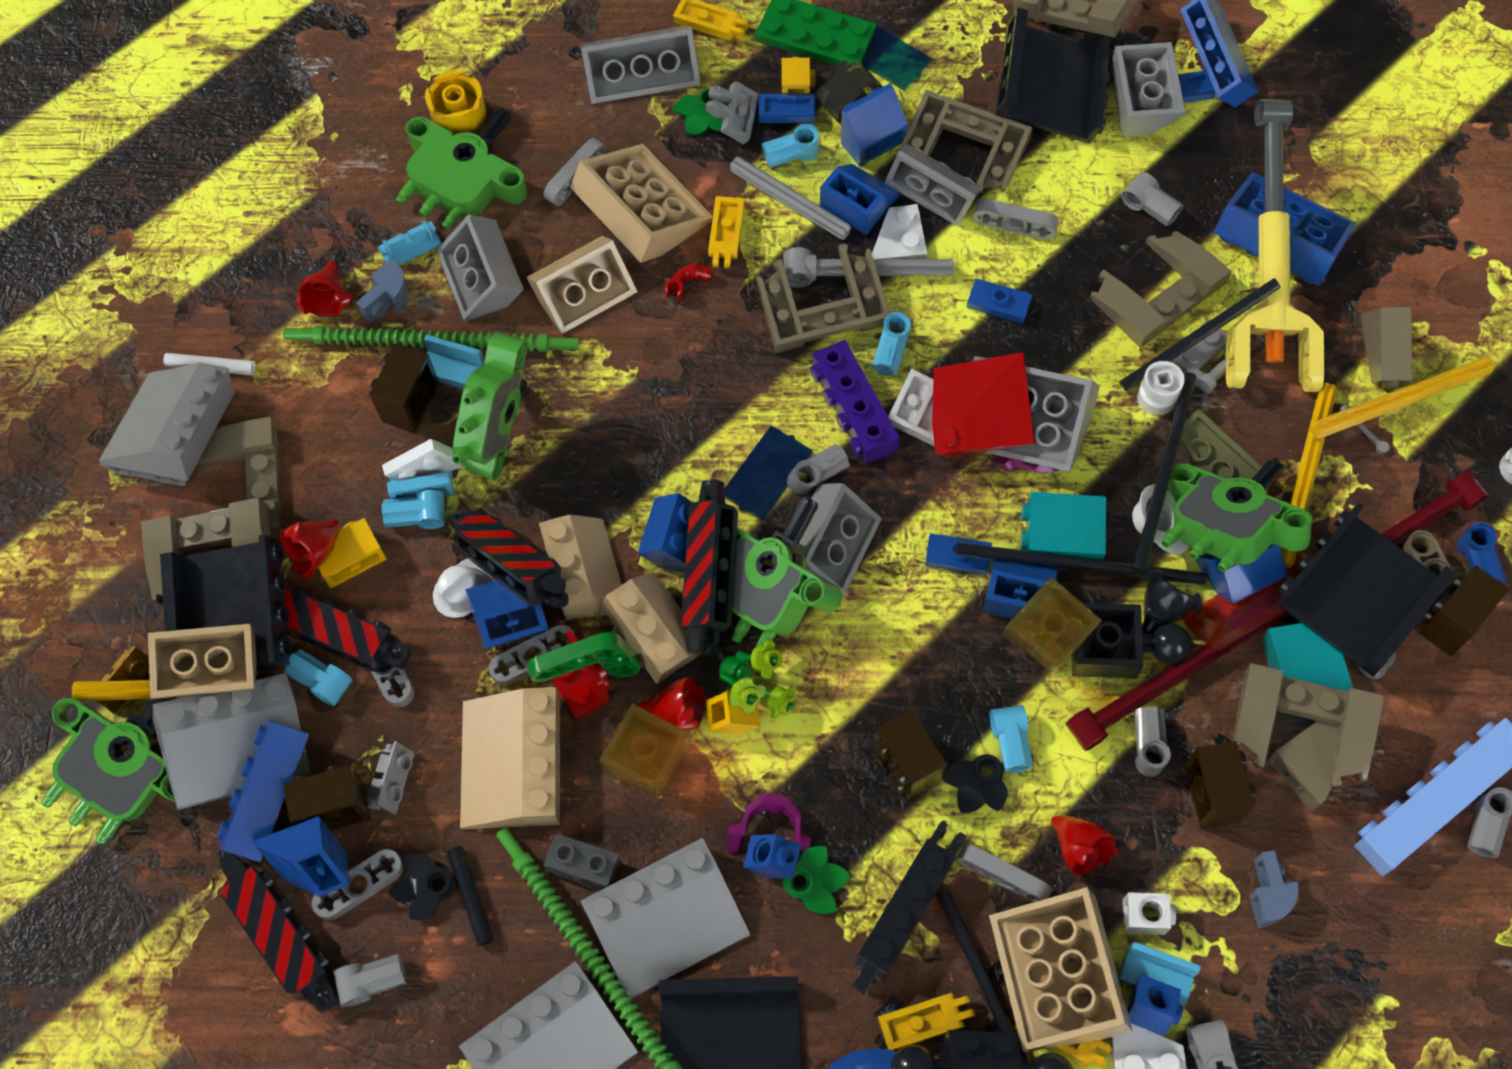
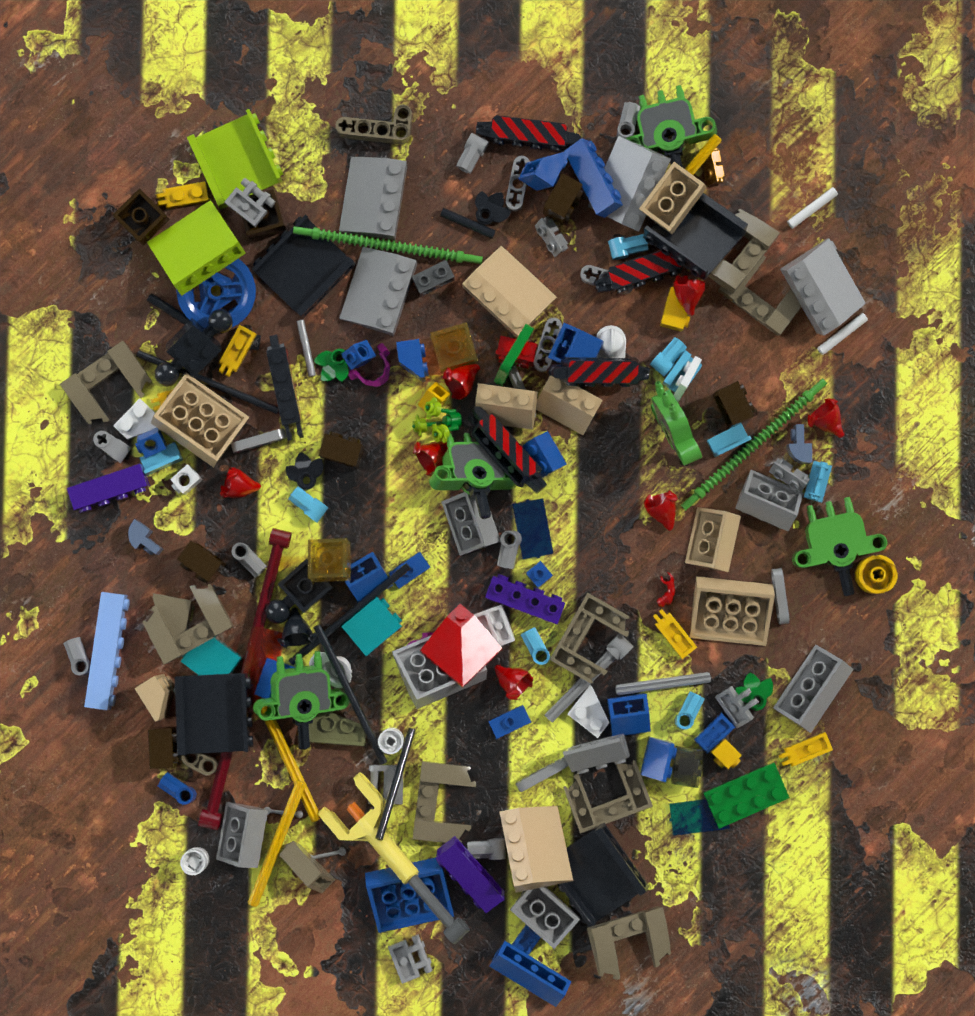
camera: 135 degrees right, 20 degrees up
none -> dark purple brick [67,464,150,513]
none -> tan slope [135,674,174,722]
none -> light grey slope [216,802,268,868]
none -> light grey piece [296,320,316,377]
none -> light grey hinge [310,847,346,859]
none -> light grey plate [388,934,433,984]
none -> blue slope [396,339,429,382]
none -> red hat [413,441,448,476]
none -> dark purple brick [436,836,504,913]
none -> red hat [494,665,534,700]
none -> tan slope [500,806,573,893]
none -> blue brick [525,561,553,588]
none -> light grey piece [617,102,640,139]
none -> red hat [644,490,678,531]
none -> light grey hinge [769,458,810,493]
none -> white piece [787,187,838,229]

